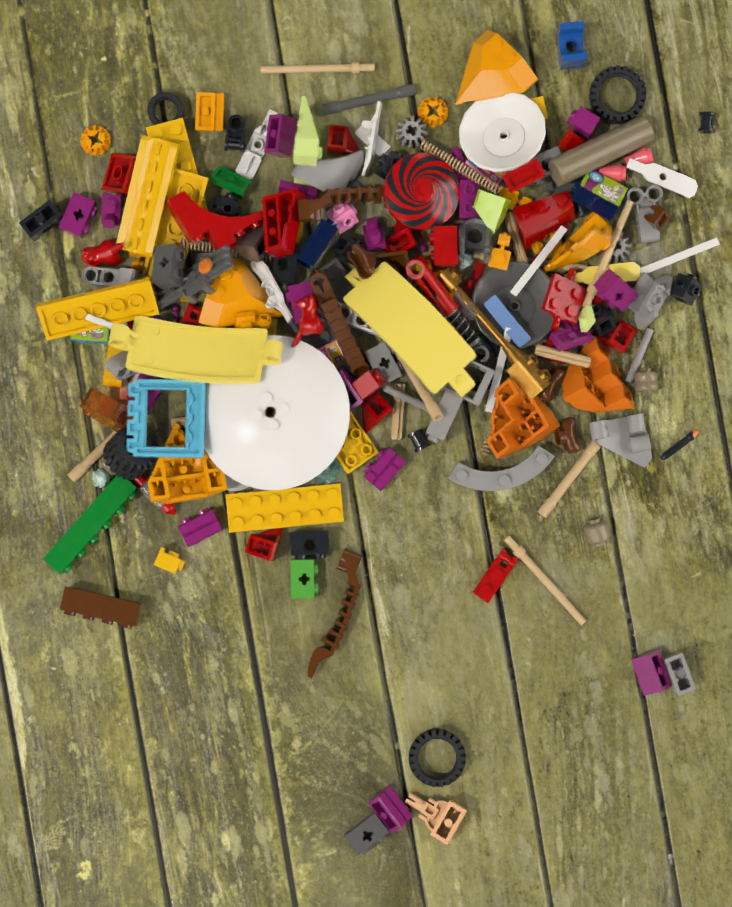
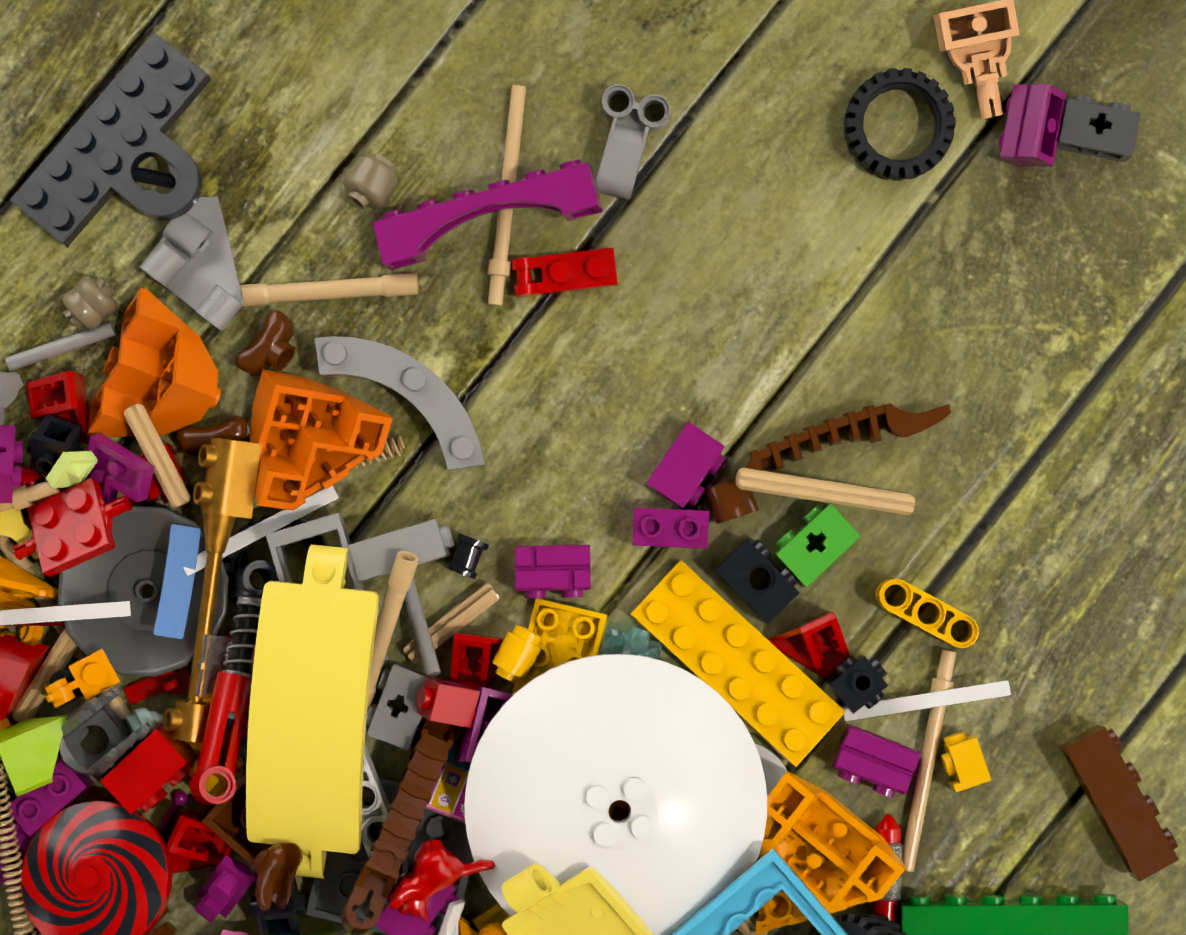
camera: 130 degrees left, 0 degrees up
none -> black plate [10,32,212,248]
none -> magenta arch [373,160,603,271]
none -> yellow brick [492,624,543,683]
none -> light grey piece [596,84,671,200]
none -> magenta brick [632,508,709,549]
none -> magenta brick [646,421,726,509]
none -> tan axle [736,468,915,515]
none -> black brick [826,654,889,714]
none -> white sticker [842,680,1011,721]
none -> yellow beam [875,579,979,648]
none -> tan bar [901,649,957,872]

